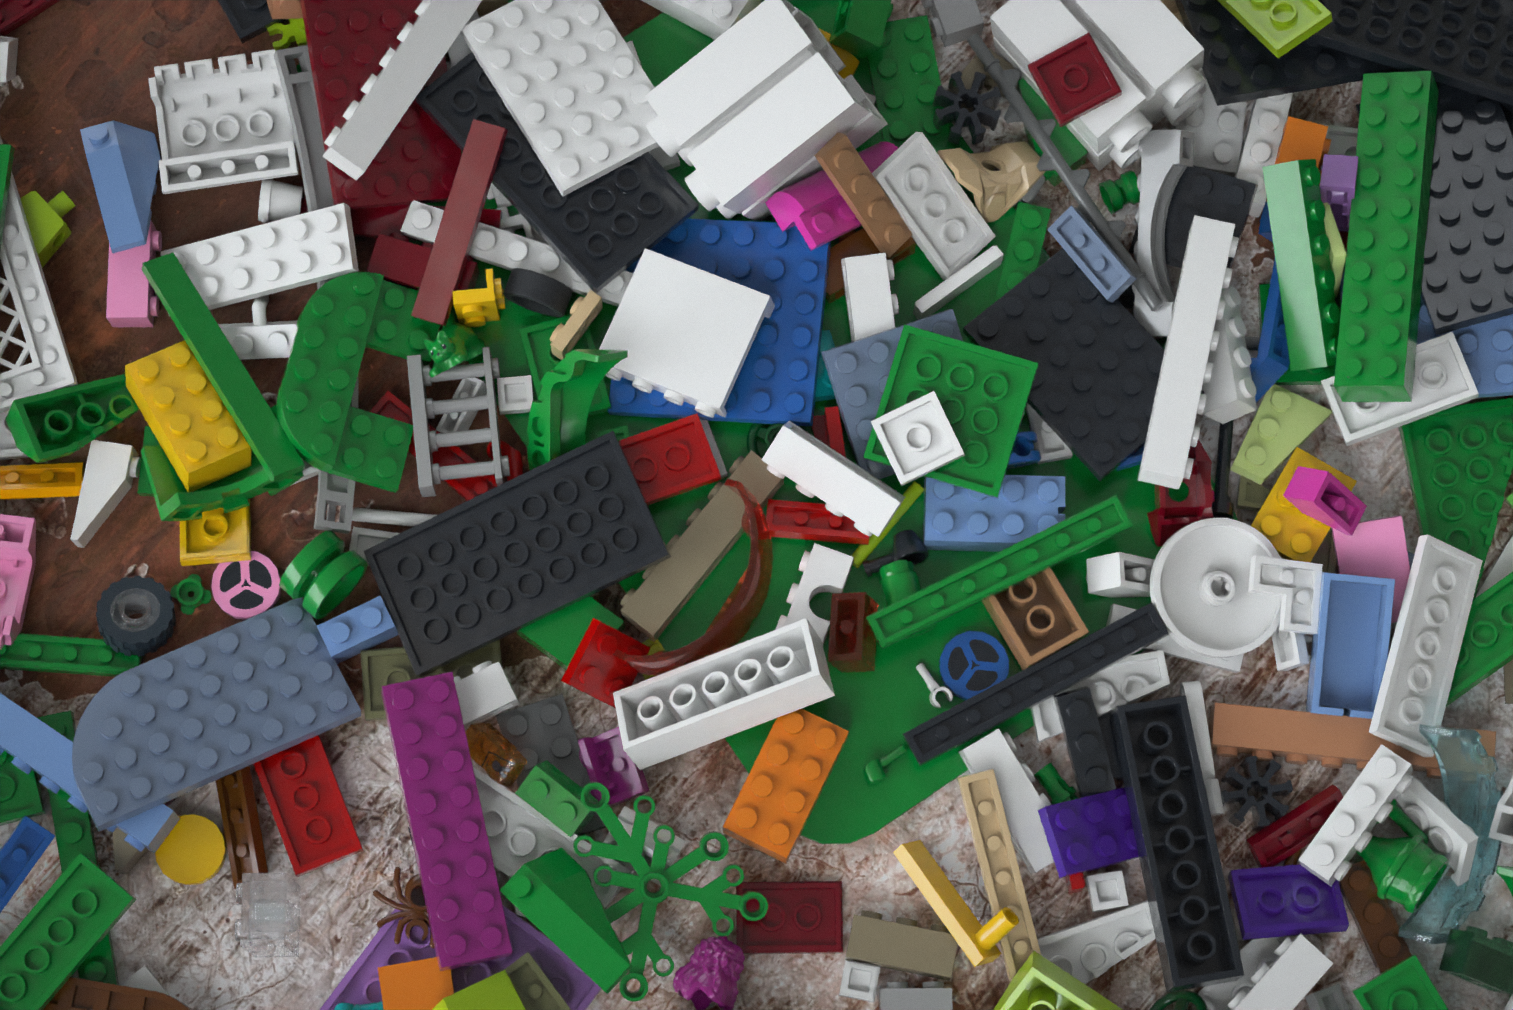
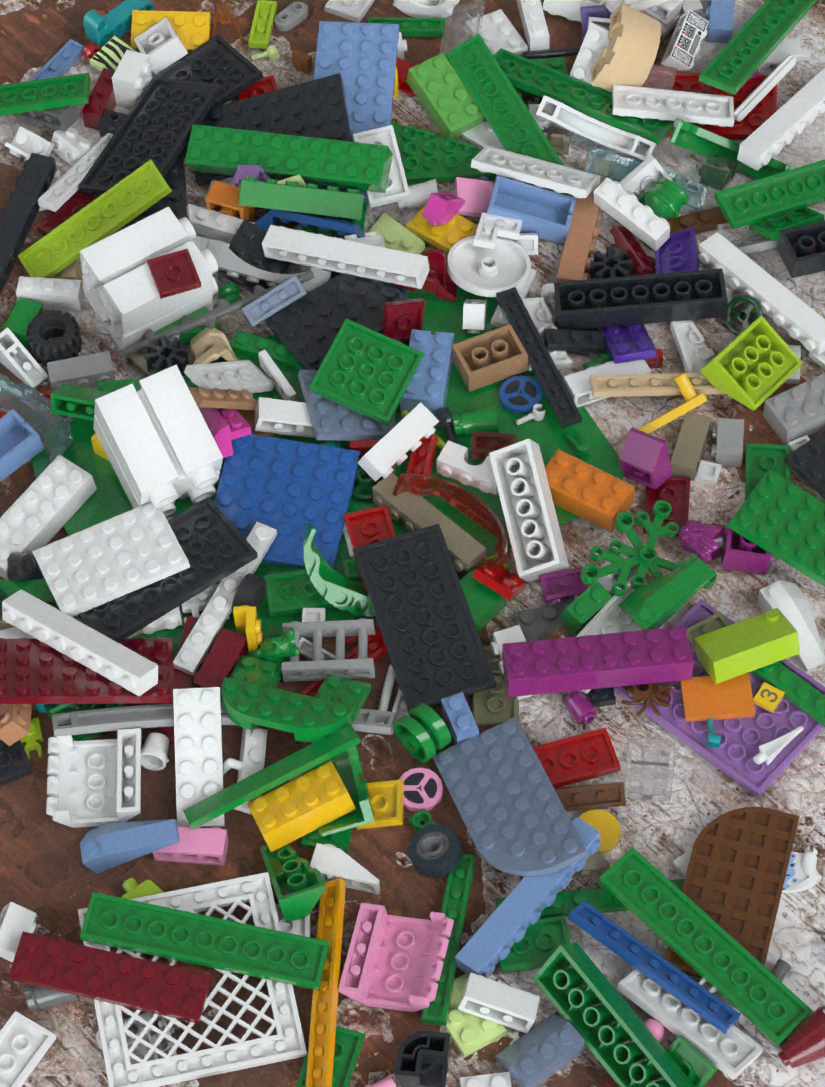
camera: 80 degrees left, 20 degrees down
dark red tile [411,119,508,327] -> none
tan plate [550,290,603,360] -> none
white panel [599,248,775,418] -> none
green tile [866,495,1133,650] -> none
white plate [871,391,965,486] -> none
white plate [1086,870,1129,913] -> none
none -> dark red tile [381,298,425,342]
none -> white plant [398,178,438,209]
none -> magenta brick [564,691,597,725]
none -> magenta slope [619,428,672,490]

